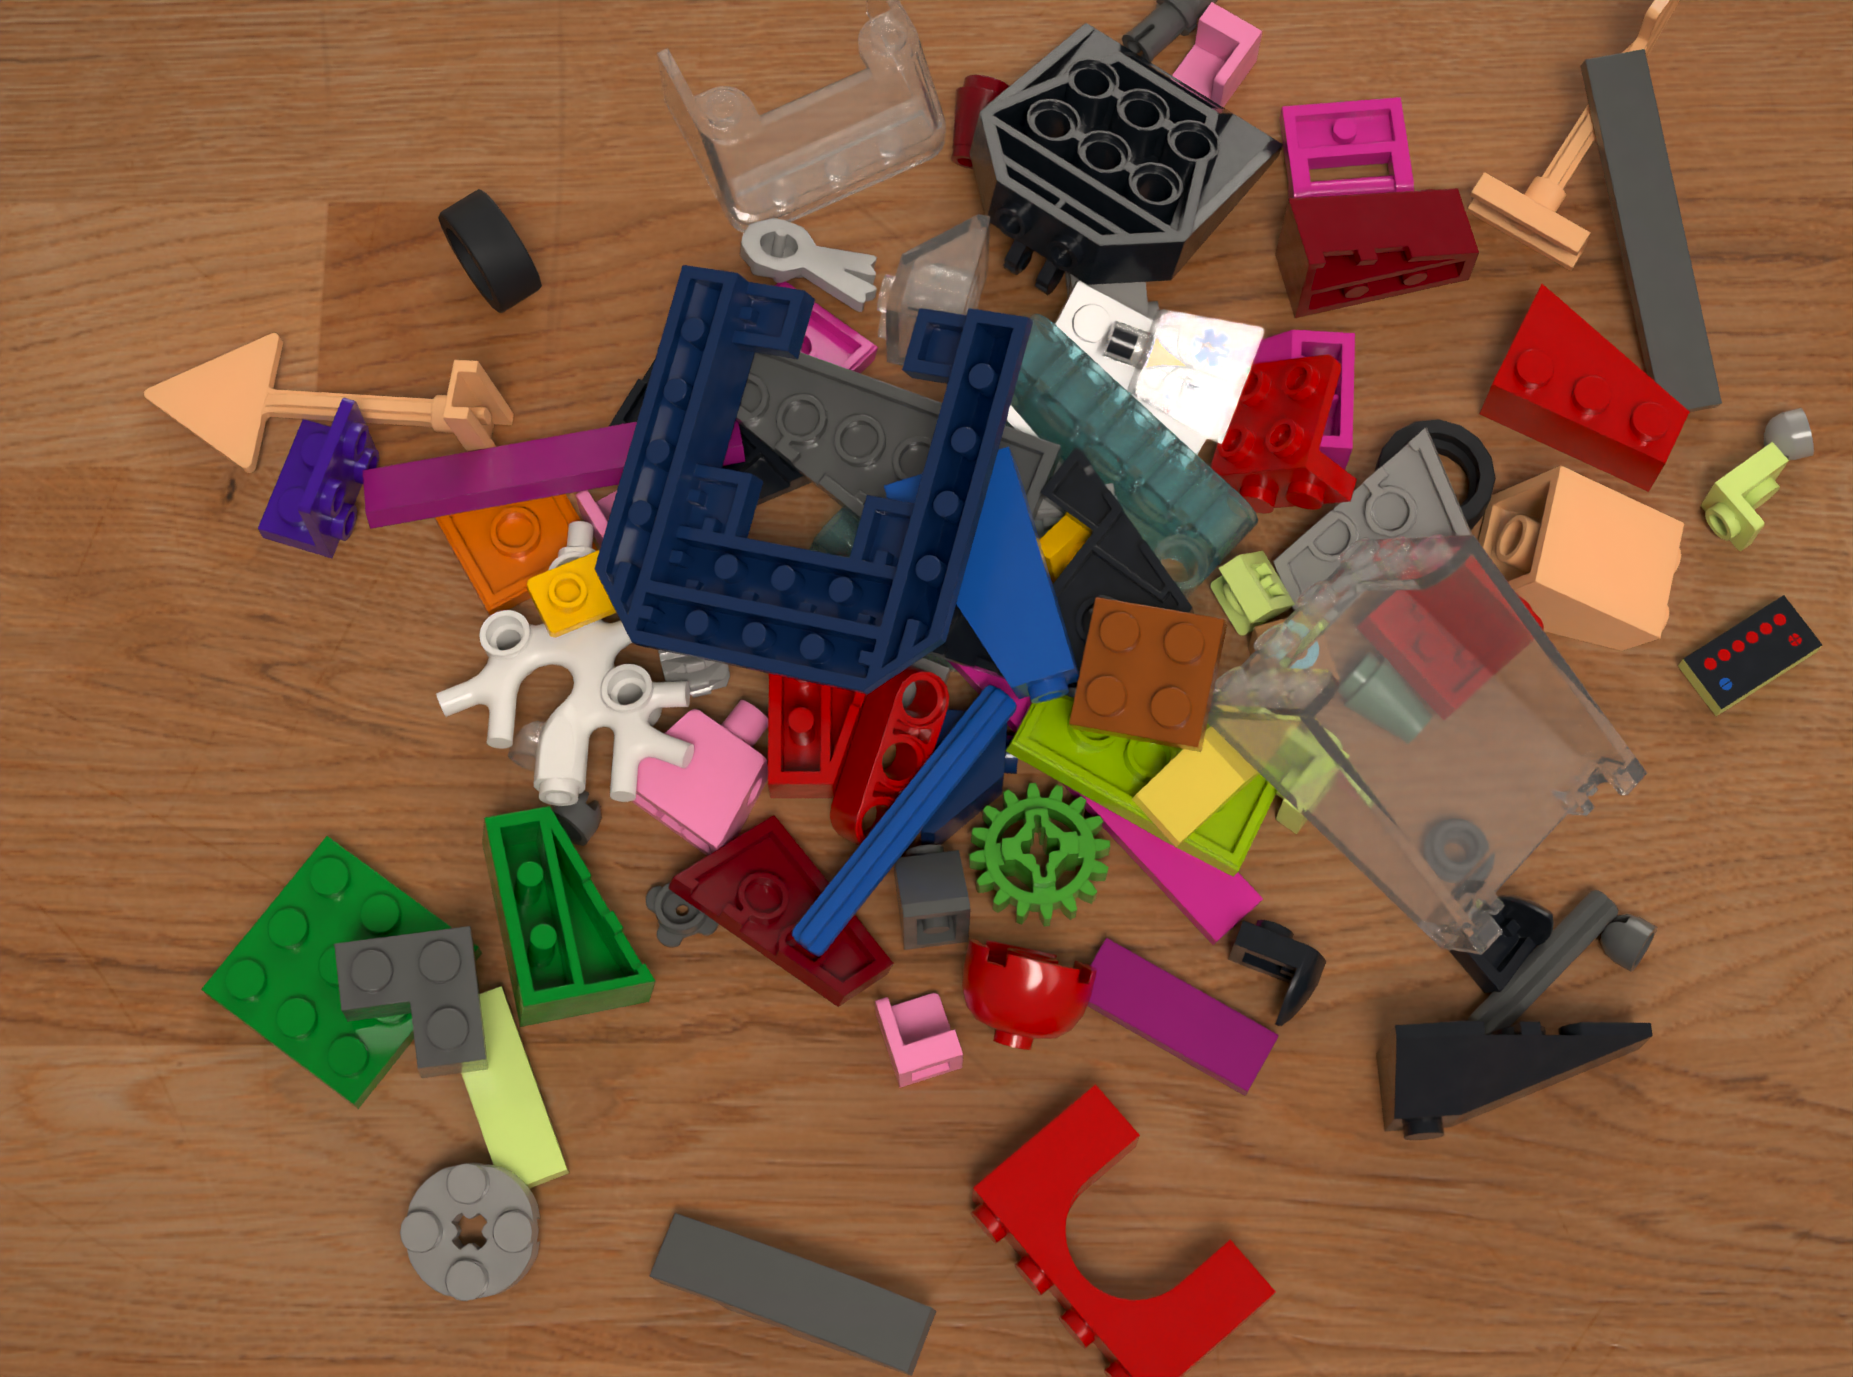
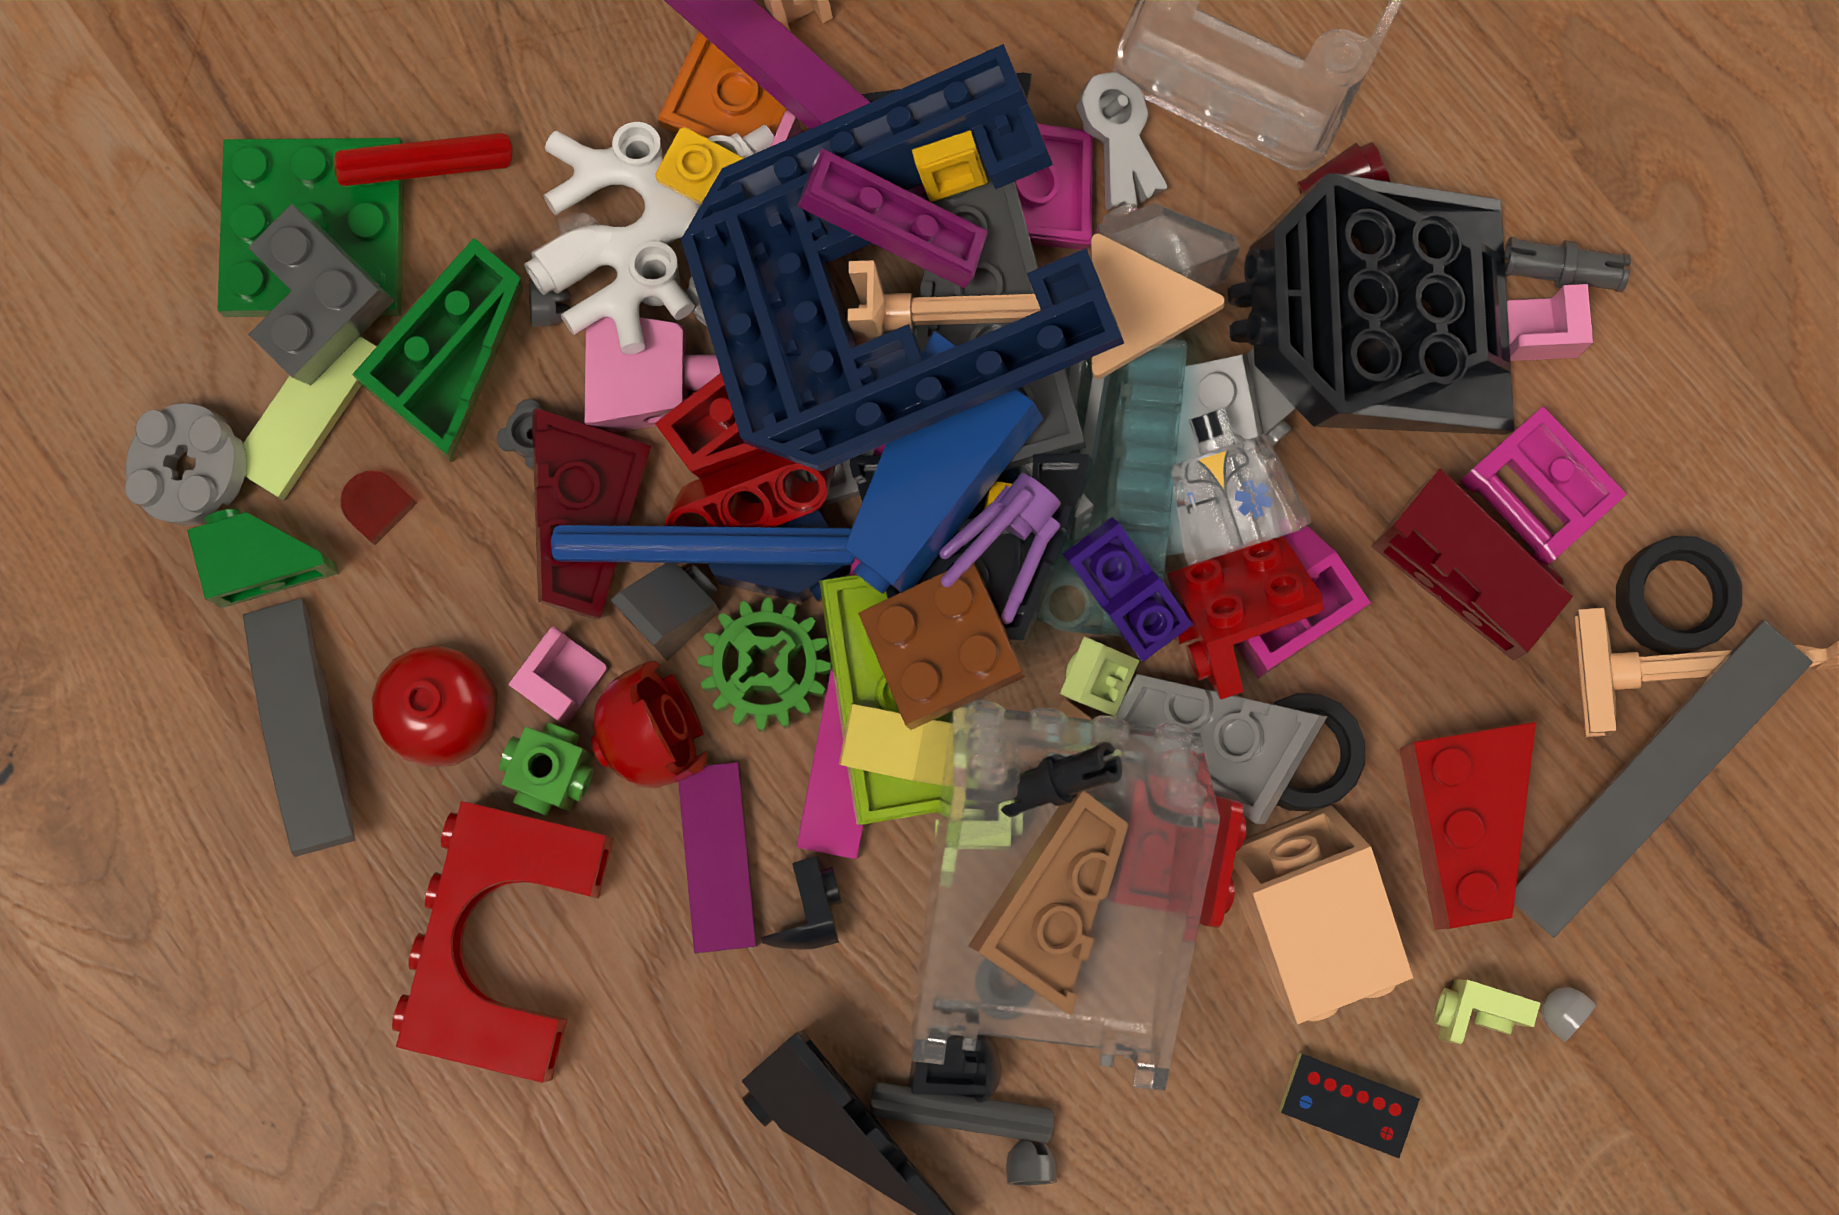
camera: 55 degrees right, 10 degrees up
none -> green slope [187,509,339,608]
none -> red axle [333,133,512,186]
none -> clear red tile [341,471,417,545]
none -> red cylinder [371,645,497,767]
none -> bright green brick [499,722,594,816]
none -> magenta tile [797,148,988,289]
none -> light nougat piece [848,234,1224,379]
none -> yellow tile [912,130,988,202]
none -> medium lavender plant [939,473,1061,624]
none -> medium nougat wing [968,791,1129,1016]
none -> black pin [994,742,1122,817]
none -> dark purple slope [1063,516,1193,662]
none -> black tyre [1616,536,1742,654]

